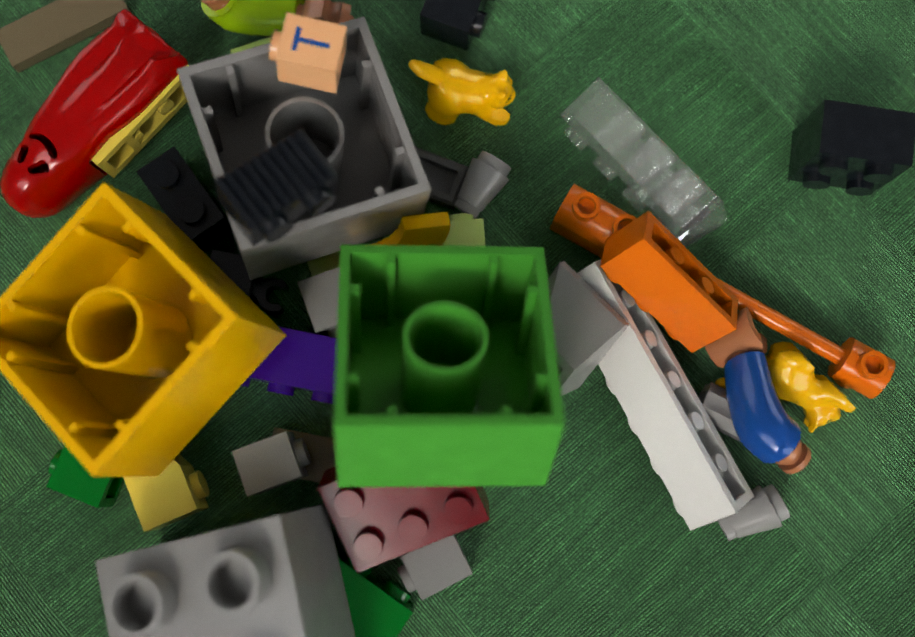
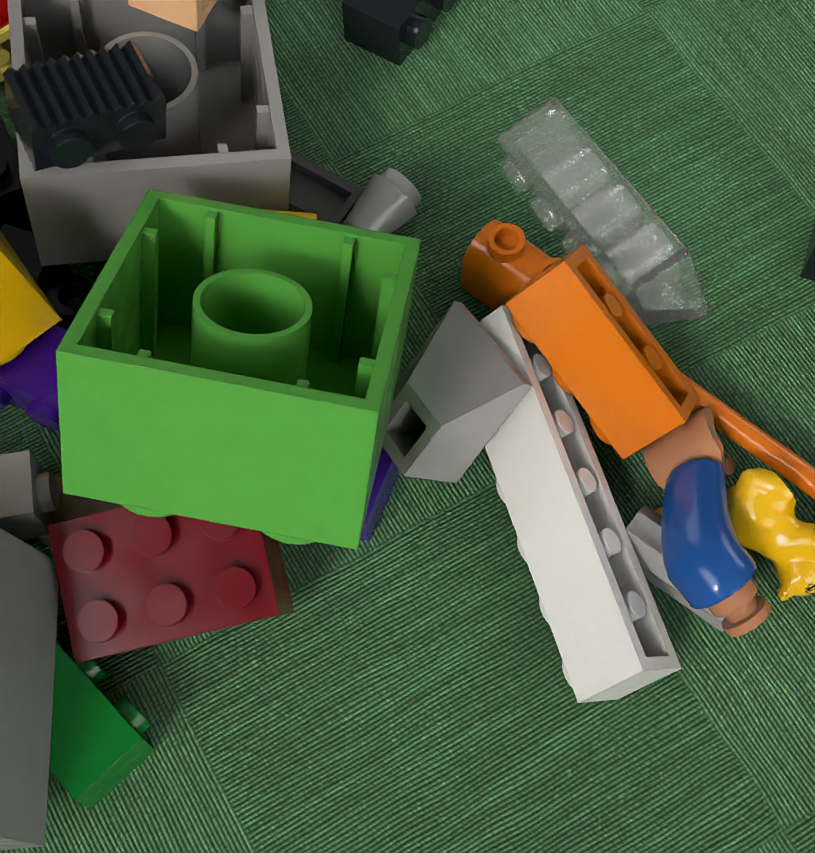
camera: 15 degrees right, 15 degrees down
light grey brick [397,534,473,600] -> none
yellow animal [408,58,516,126] -> none
light grey cone [717,484,790,541] -> none

